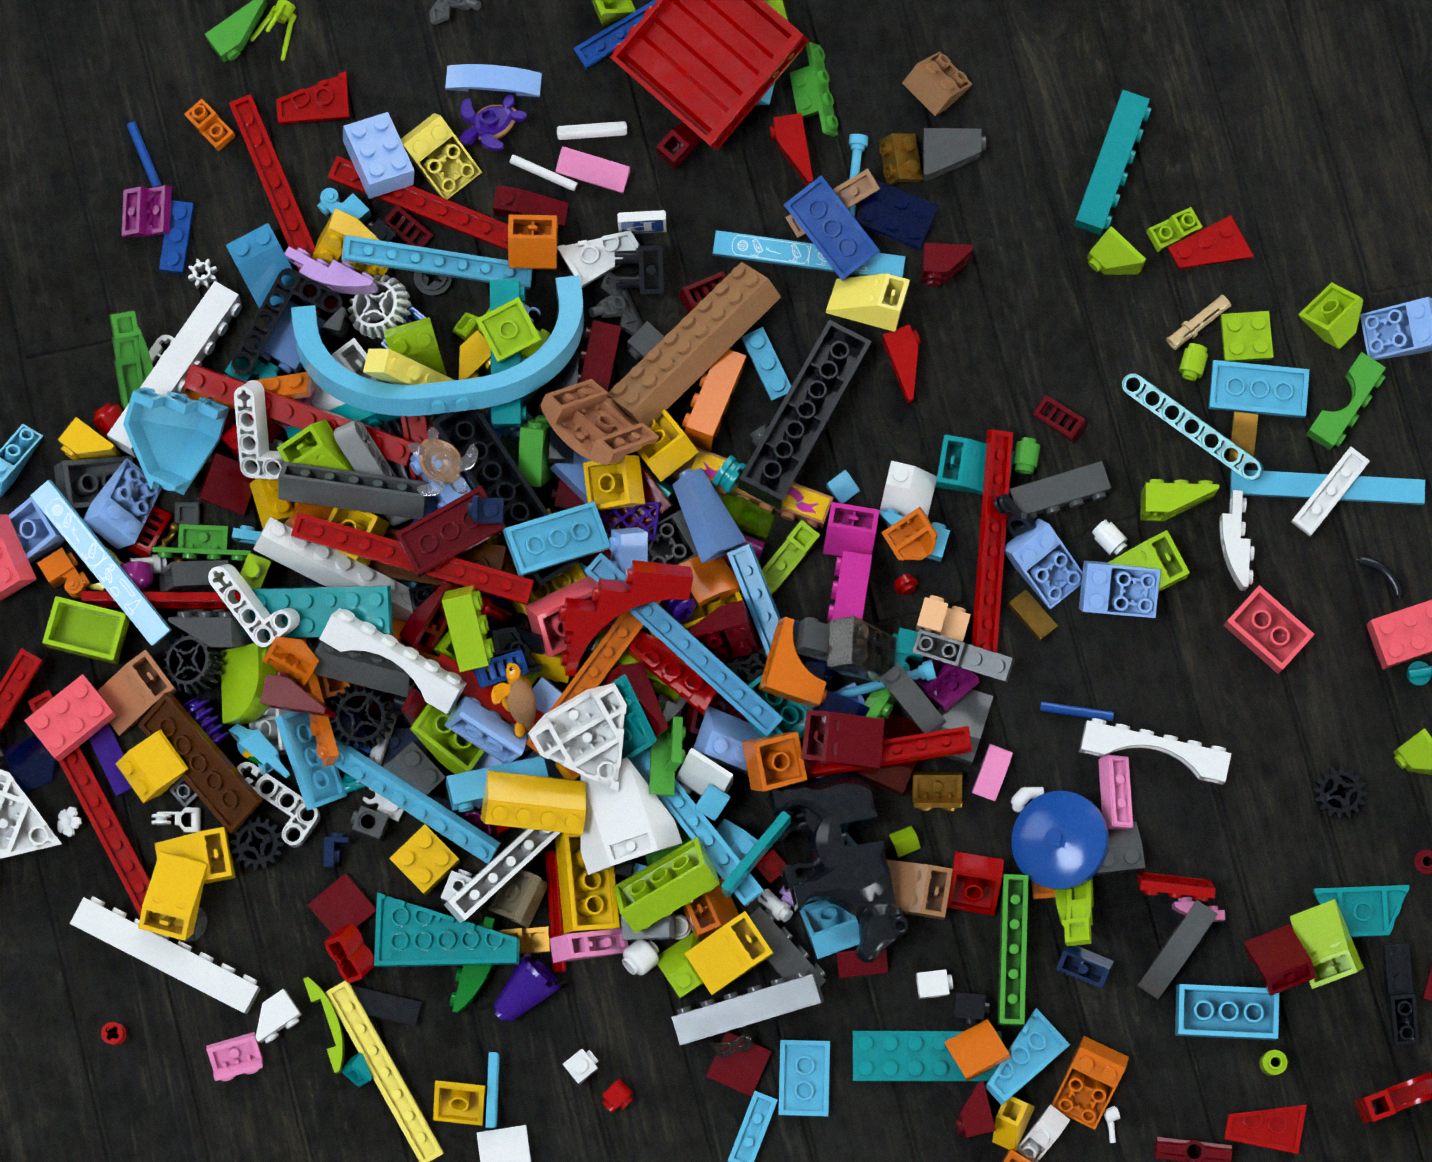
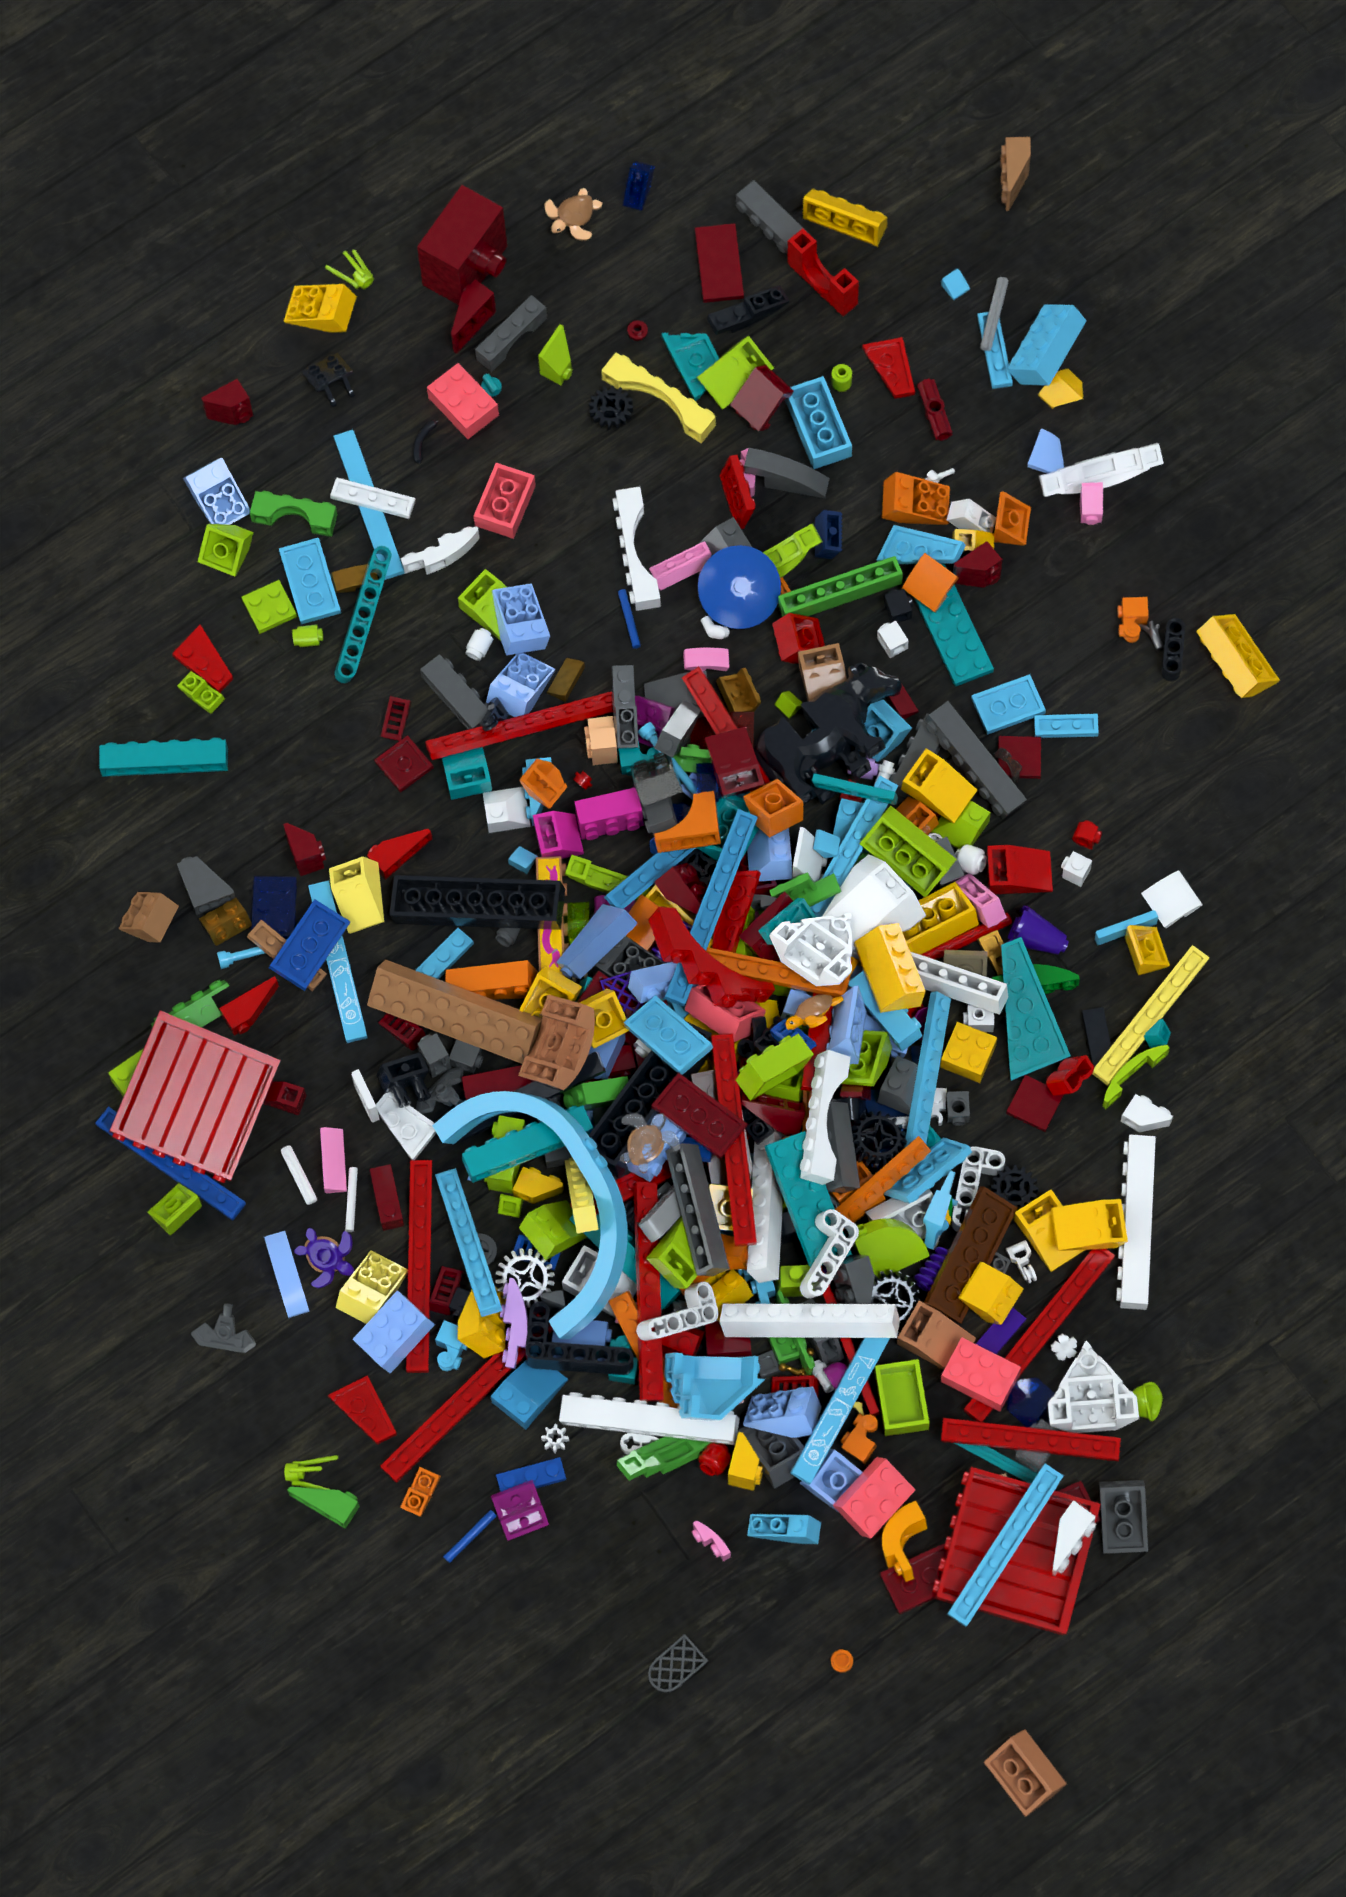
camera: 110 degrees left, 10 degrees down
red bush [101,1022,127,1046] -> none
bright pink bracket [206,1032,263,1081] -> none
dark red slope [260,672,337,718] -> none
orange slope [262,636,319,685] -> none
dark blue bracket [323,833,351,869] -> none
dark blue bracket [468,495,504,524] -> none
lime plate [475,297,542,364] -> none
orange slope [508,215,558,270] -> none
teal wheel [712,455,746,494] -> none
bright green brick [1013,437,1040,474] -> none
lime slope [1087,226,1146,275] -> none
lime slope [1140,479,1219,521] -> none
tan pin [1166,295,1231,350] -> none
none -> dark red tile [375,735,434,793]
none -> dark grey brick [417,1033,451,1078]
none -> light yellow arch [601,353,716,443]
none -> bright pink slope [692,1521,731,1561]
none -> white brick [720,1304,900,1338]
none -> red slope [986,845,1053,894]

